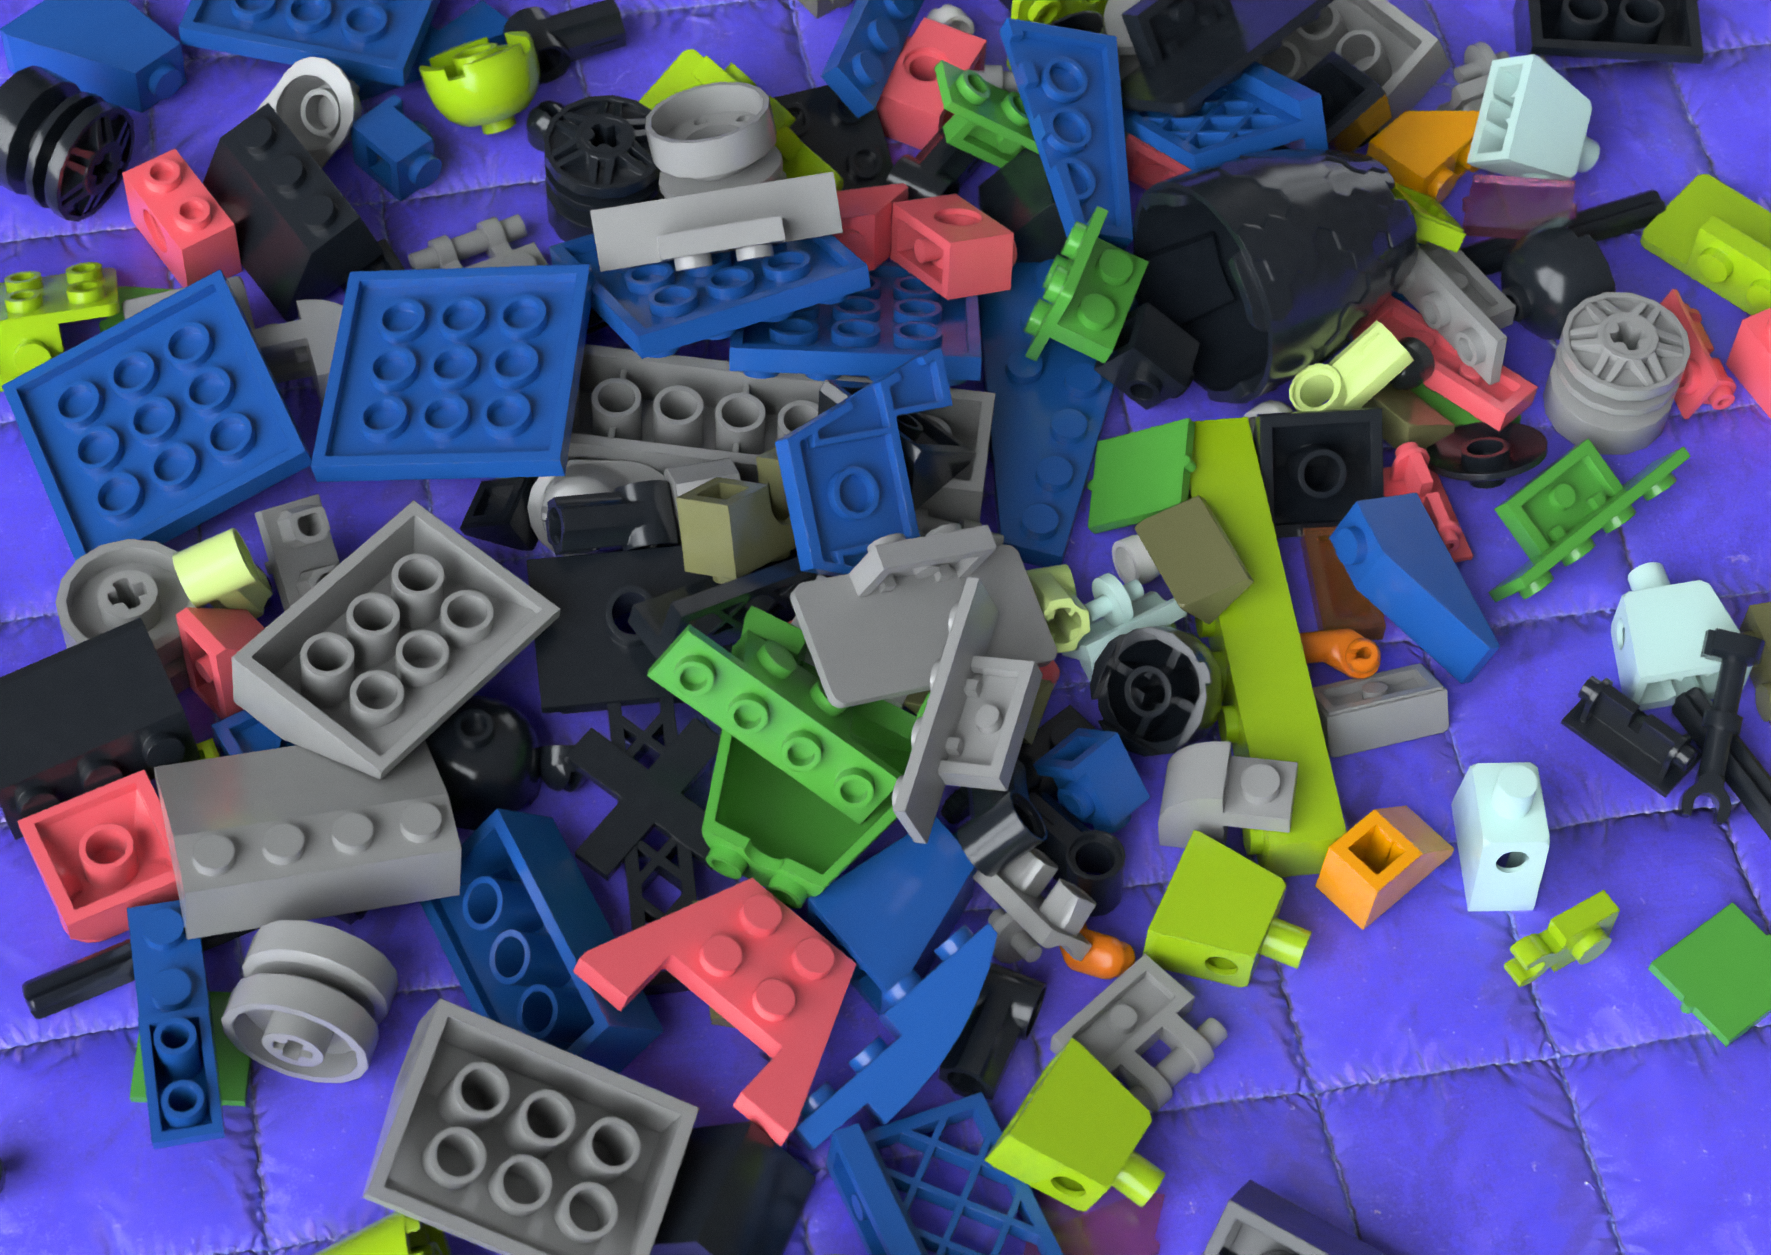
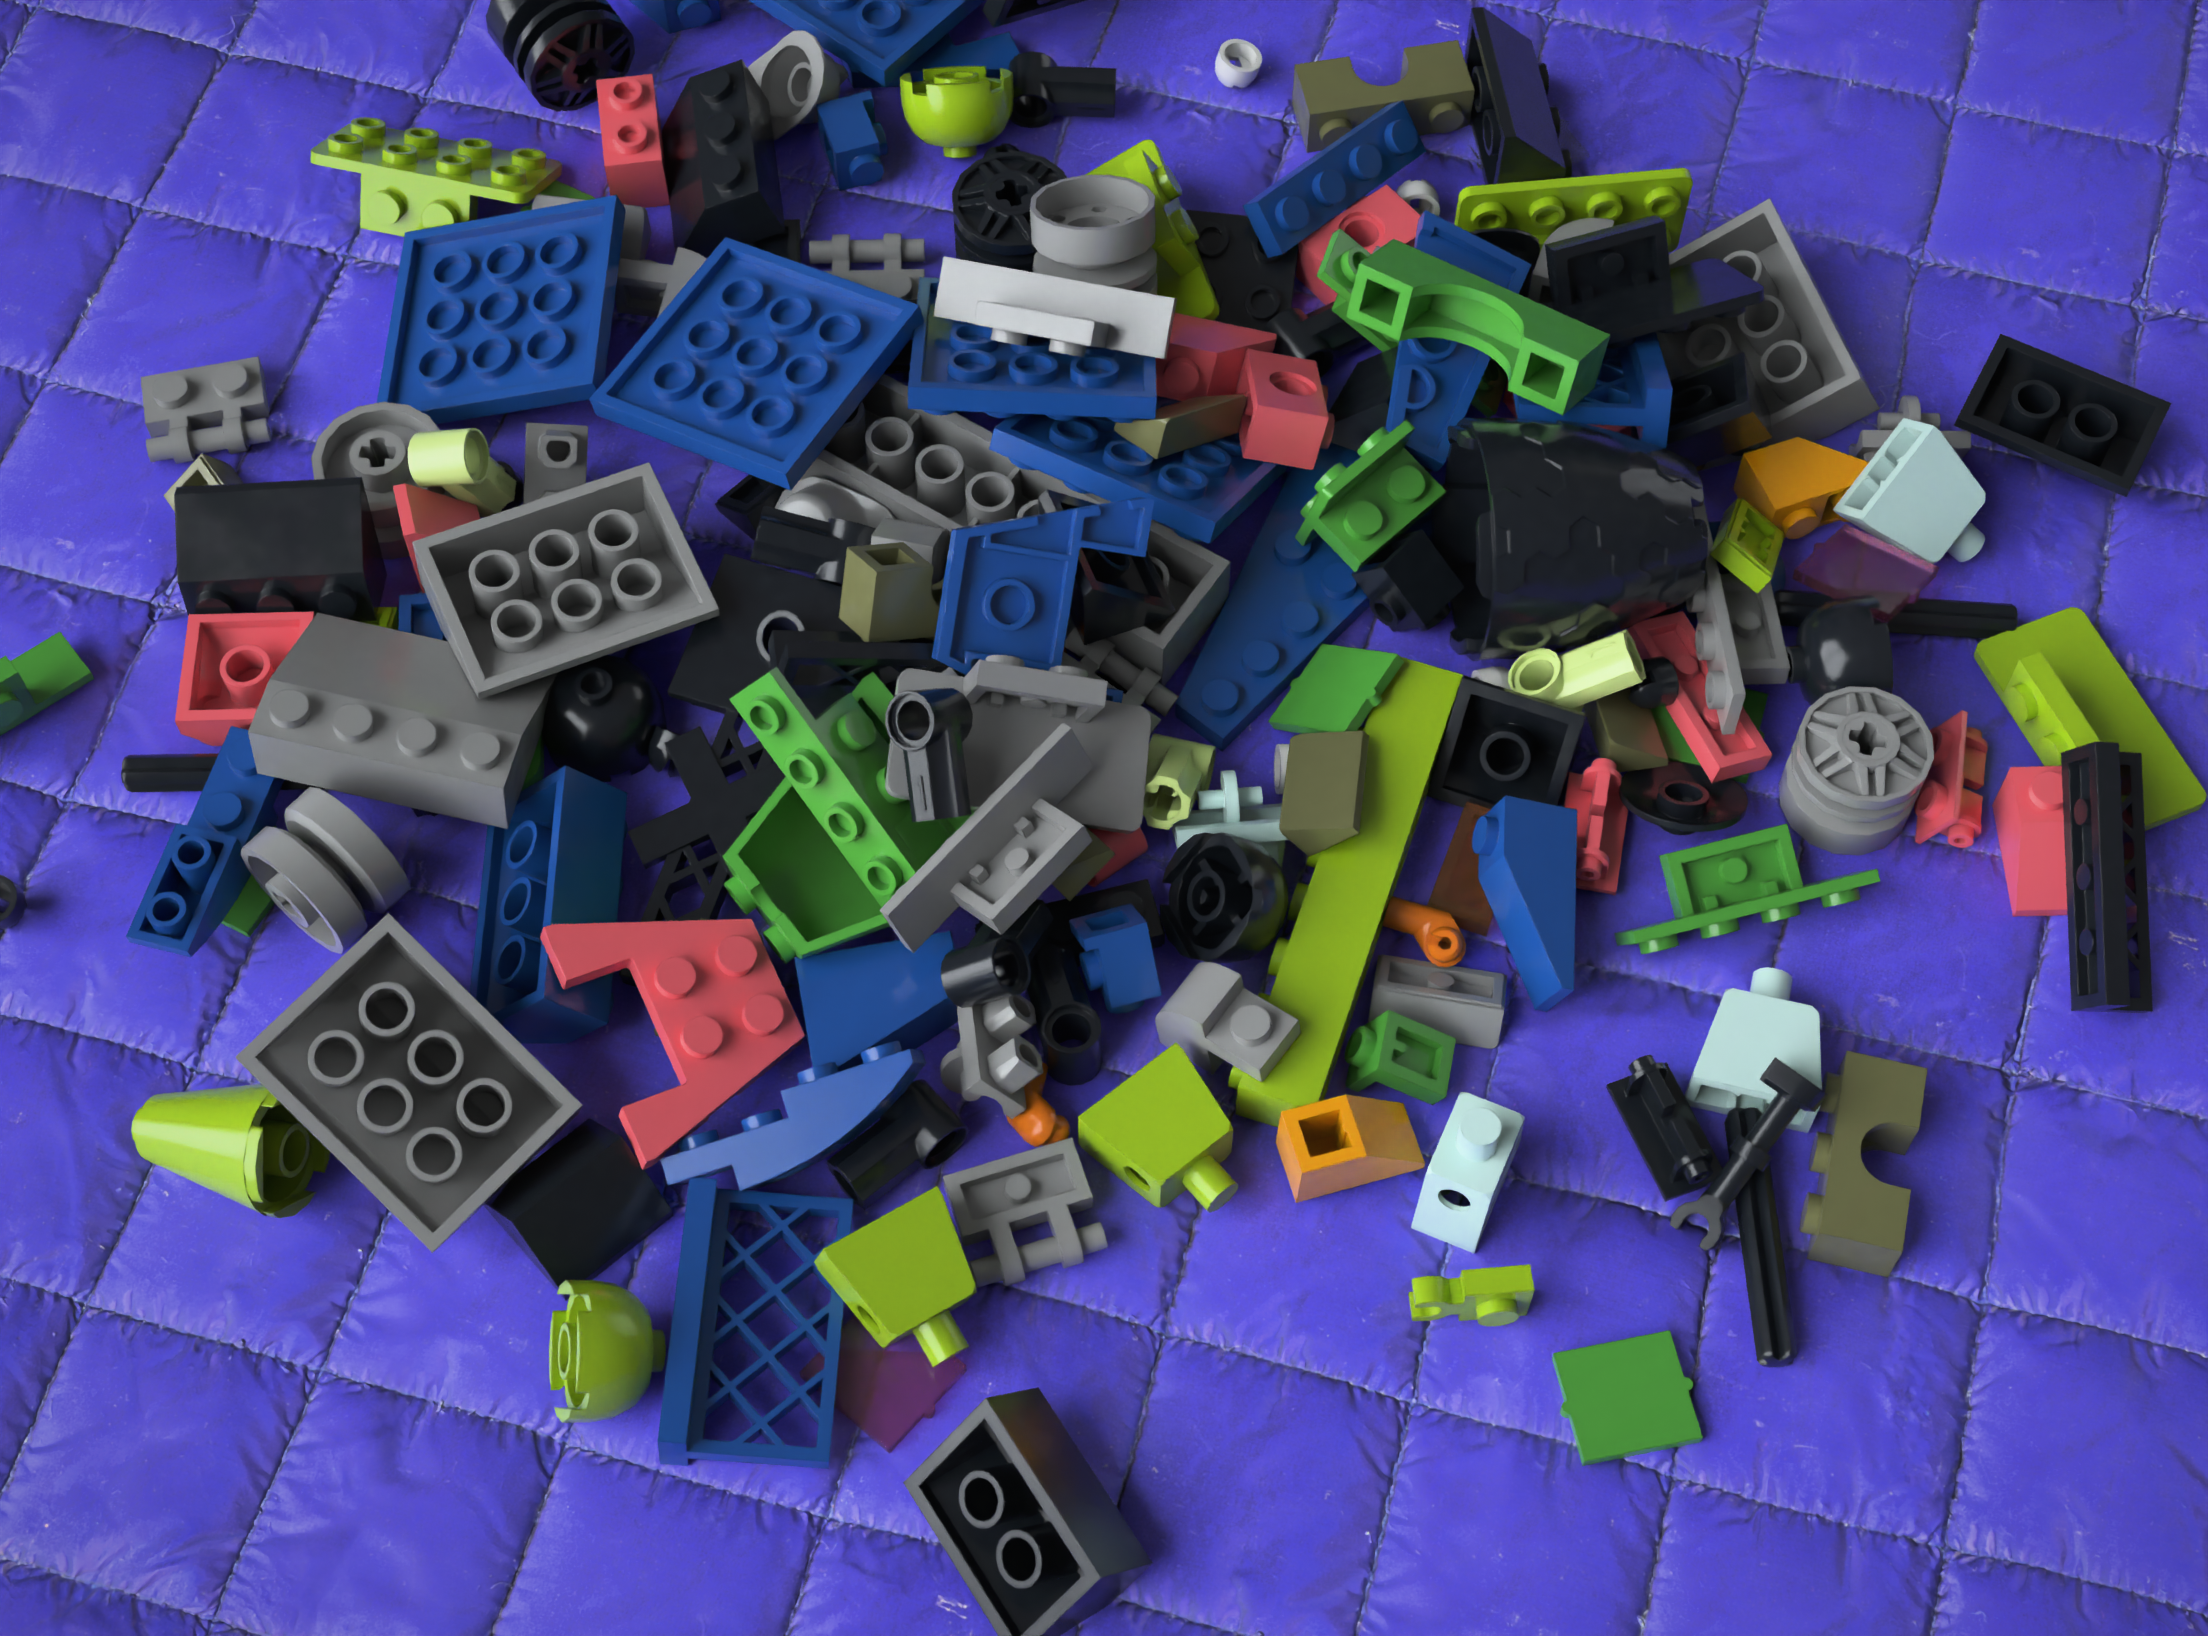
camera: 30 degrees right, 5 degrees up
none -> black piece [885,688,973,822]
none -> olive slope [1114,394,1247,459]
none -> bright green bracket [1345,1010,1456,1105]
none -> bright green arch [1346,239,1611,416]

